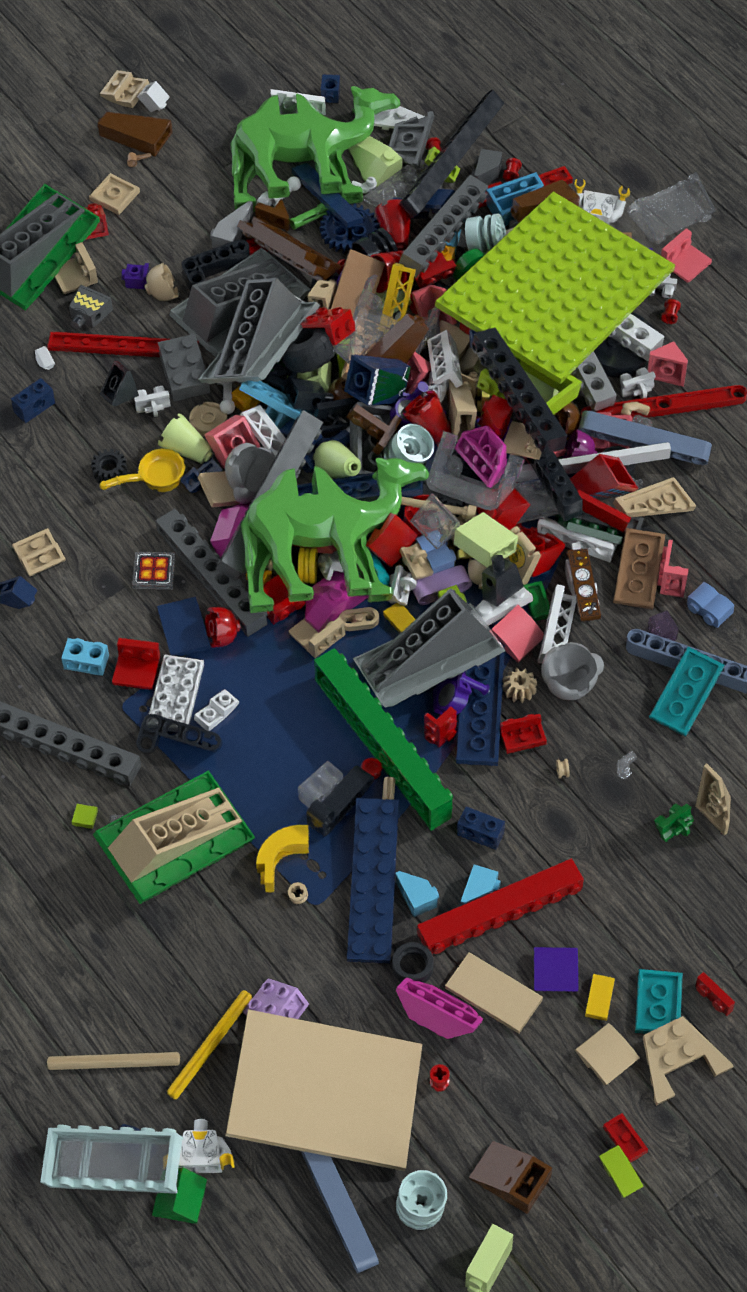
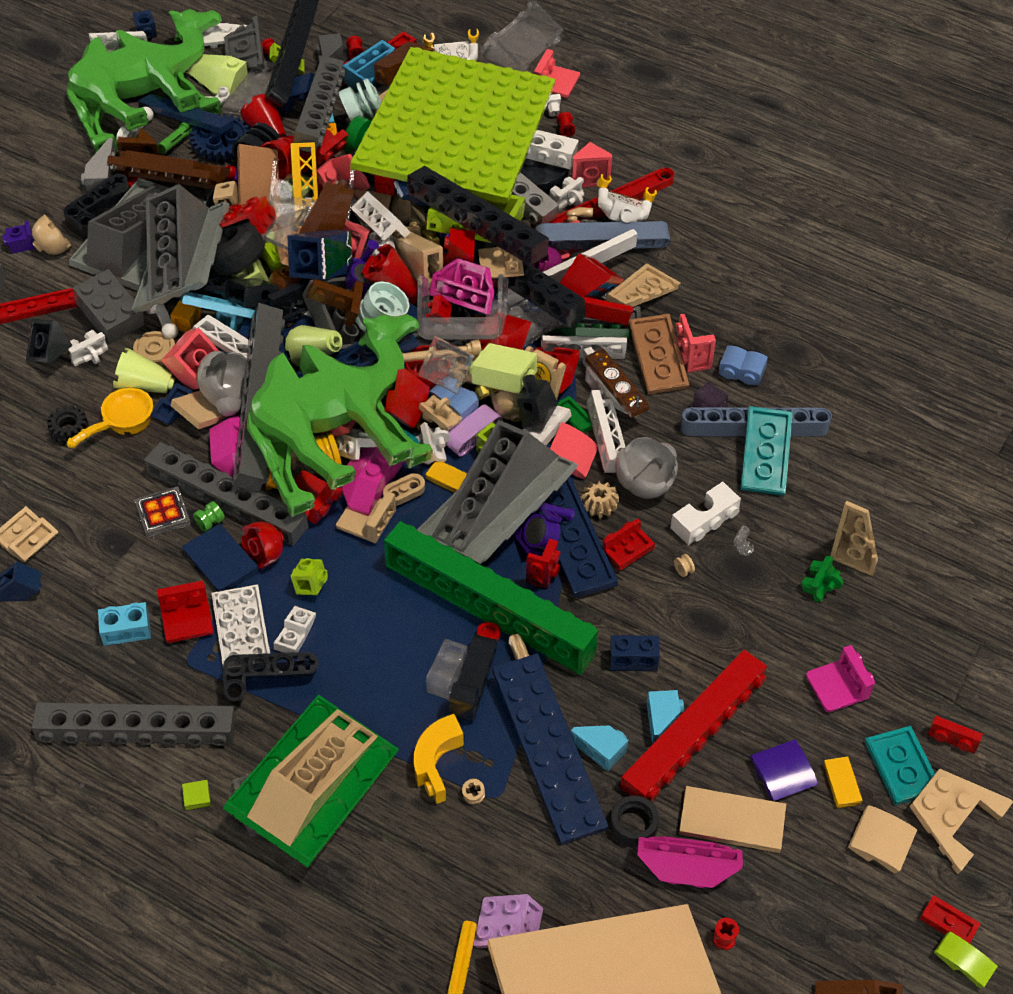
camera: 25 degrees left, 5 degrees down
none -> bright green wheel [193,501,225,532]
none -> lime brick [291,558,328,595]
none -> red tile [426,294,452,325]
none -> torso [596,174,657,223]
none -> white arch [670,482,741,545]
none -> dark pink bracket [806,645,875,712]

